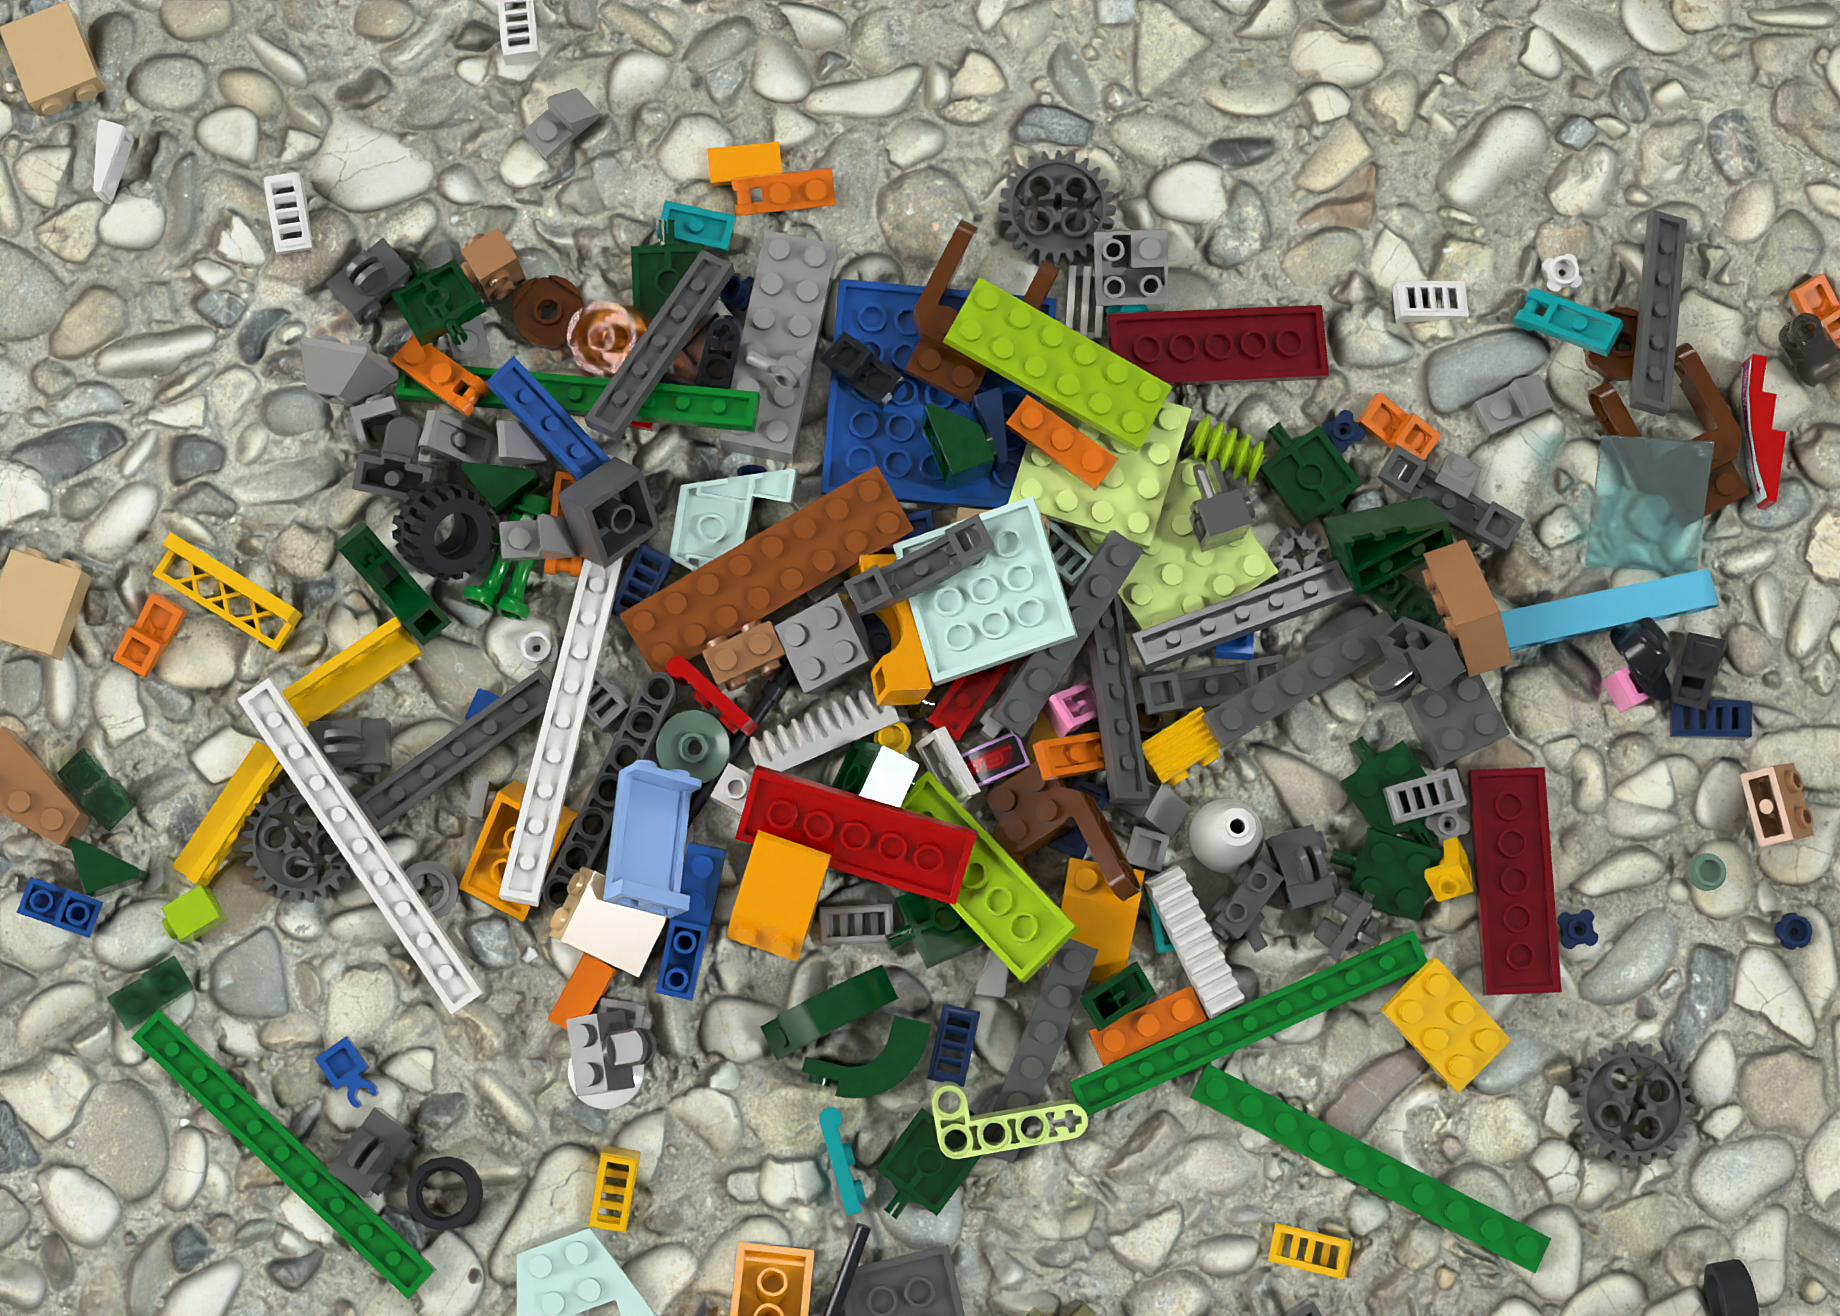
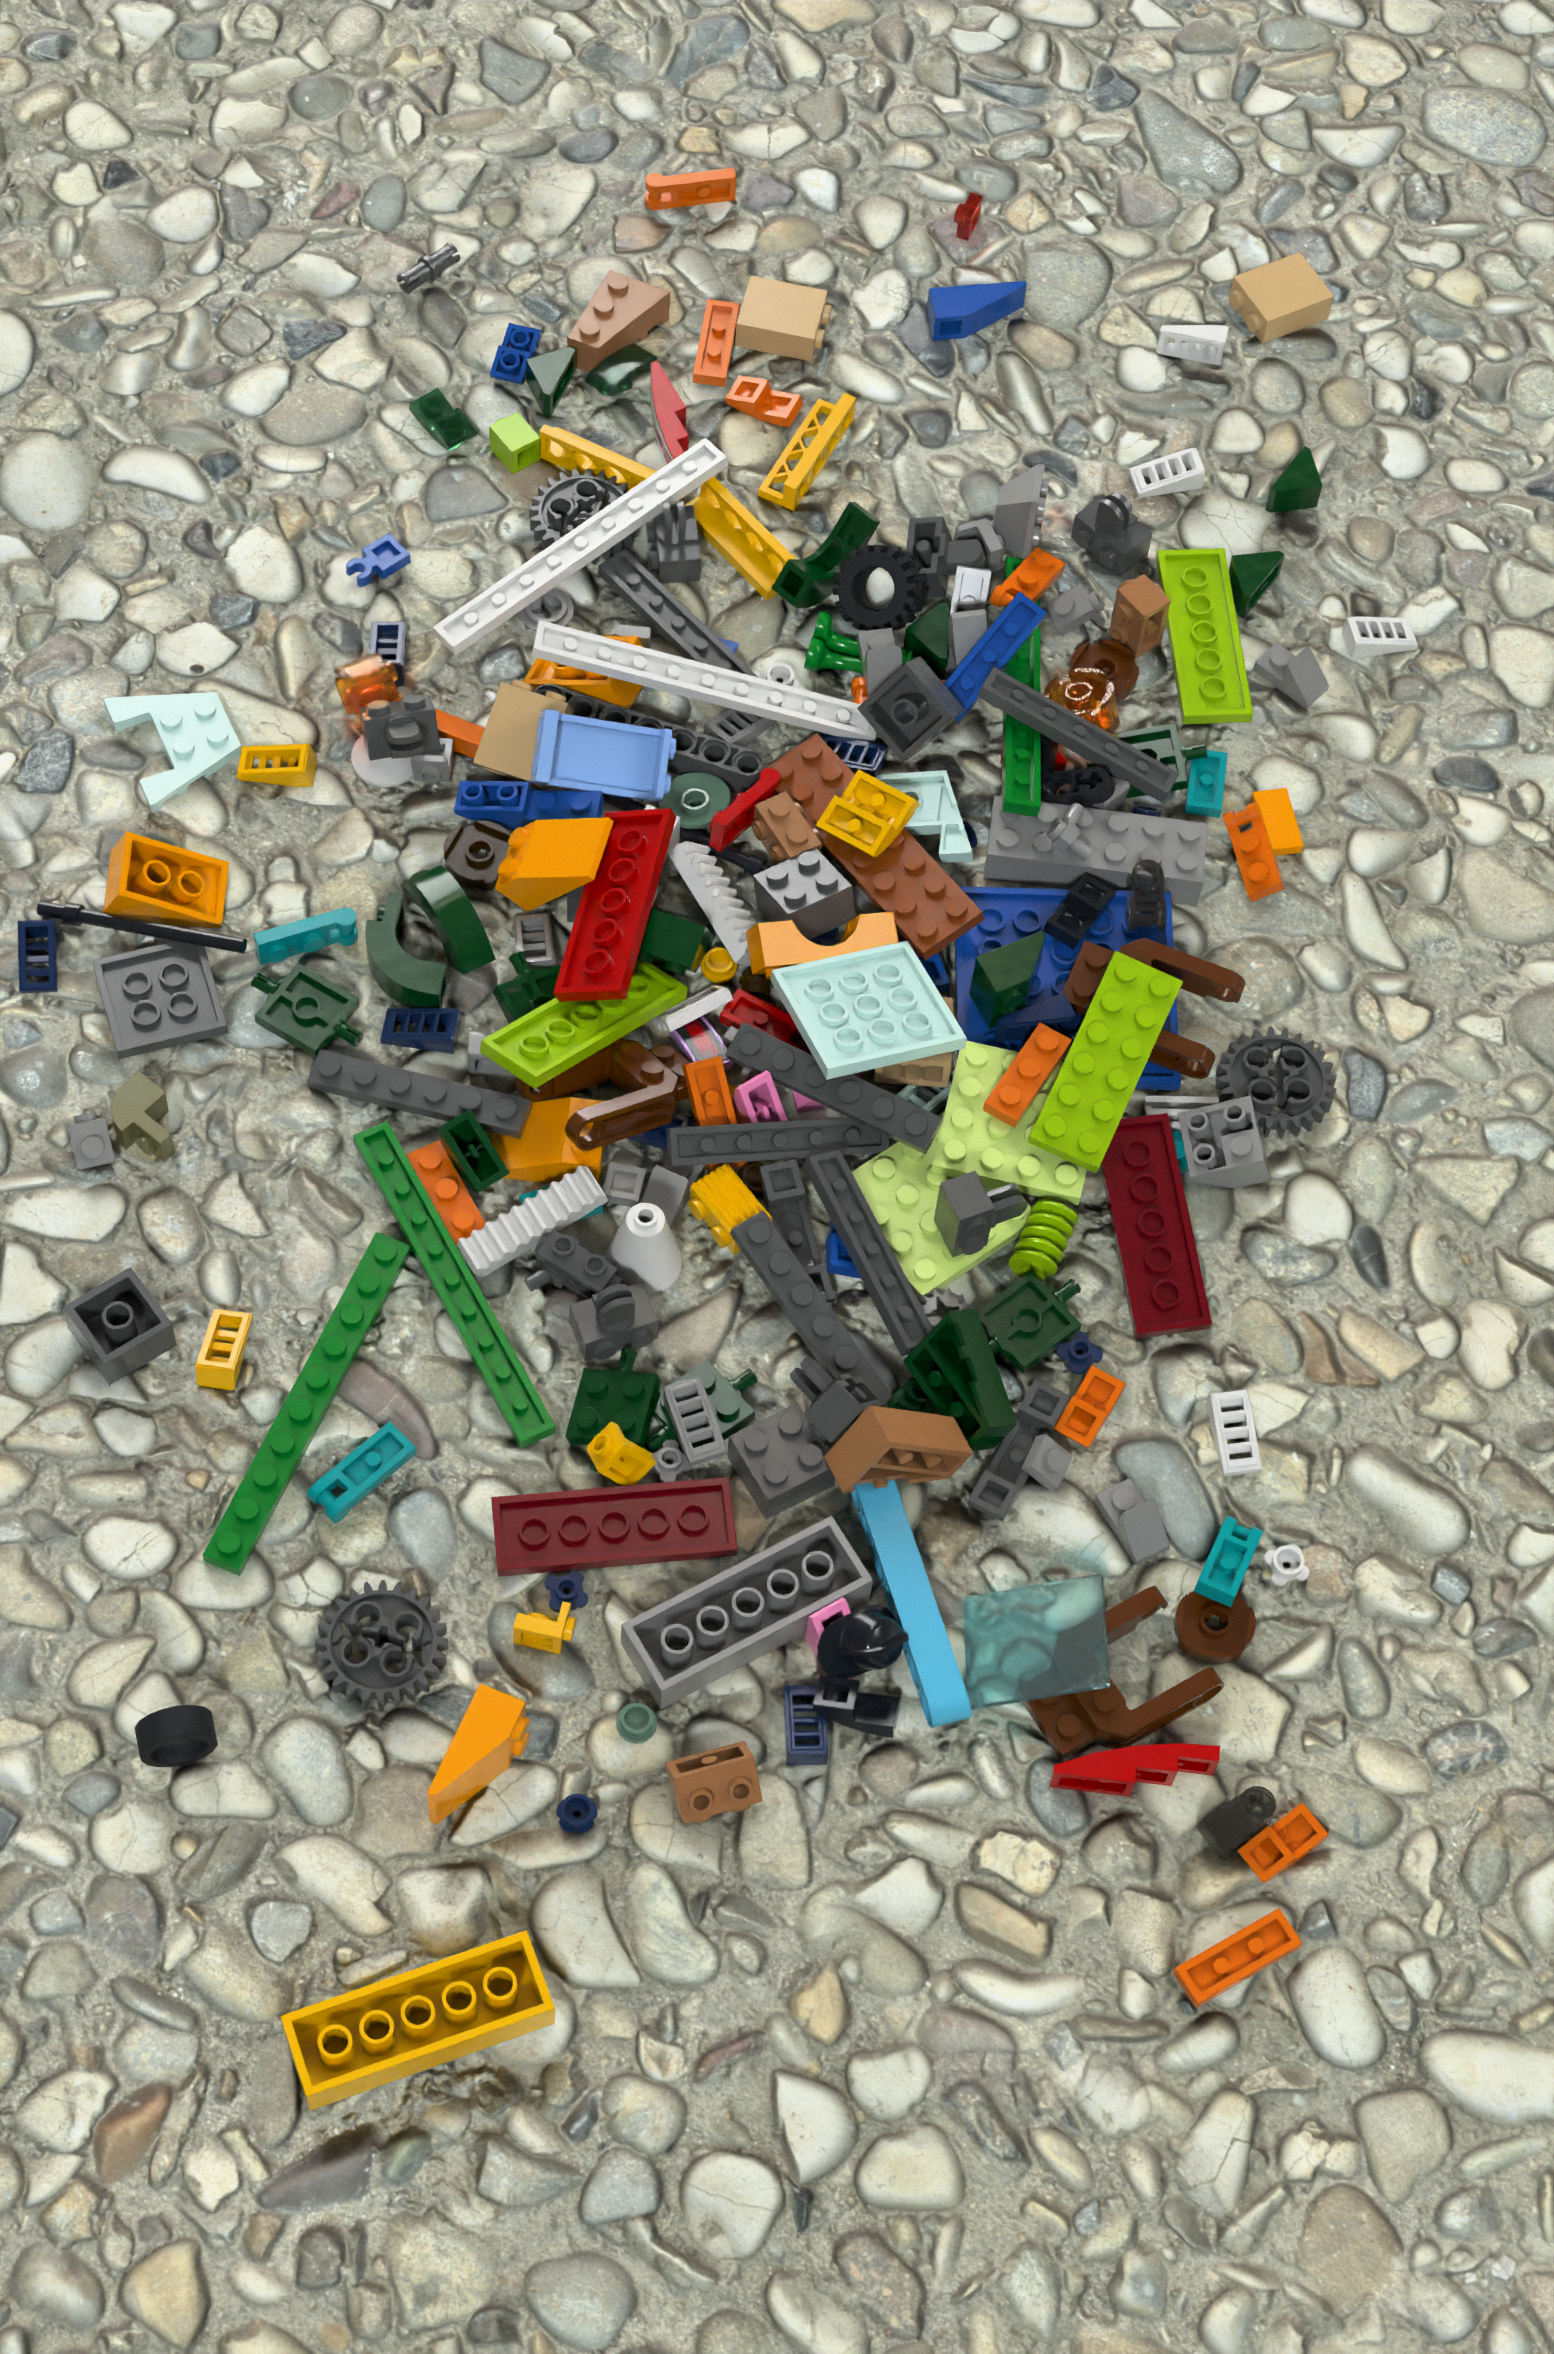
camera: 85 degrees right, 20 degrees down
green plate [131,1009,437,1299] -> none
dark grey brick [327,1107,417,1198] -> none
dark green plate [391,258,486,347] -> none
black tyre [406,1156,483,1231] -> none
dark grey slope [844,514,995,616] -> none
yellowish green beam [931,1081,1088,1159] -> none
dark grey hips [1313,887,1382,961] -> none
yellow plate [1379,957,1512,1093] -> none
dark grey plate [1630,210,1687,417] -> none
none -> teal plate [307,1421,417,1523]
none -> clear orange brick [334,652,405,735]
none -> slope [367,621,407,687]
none -> light orange slope [427,1683,530,1824]
none -> dark brown plate [443,820,510,891]
none -> yellow bracket [513,1601,576,1654]
none -> light grey brick [621,1515,873,1709]
none -> slope [650,361,689,466]
none -> orange plate [692,299,740,387]
none -> yellow slope [816,769,920,858]
none -> blue slope [926,281,1027,341]
none -> clear smoke piece [1125,859,1167,931]
none -> lime plate [1156,548,1253,724]
none -> dark green slope [1229,551,1285,618]
none -> dark green slope [1265,446,1322,513]

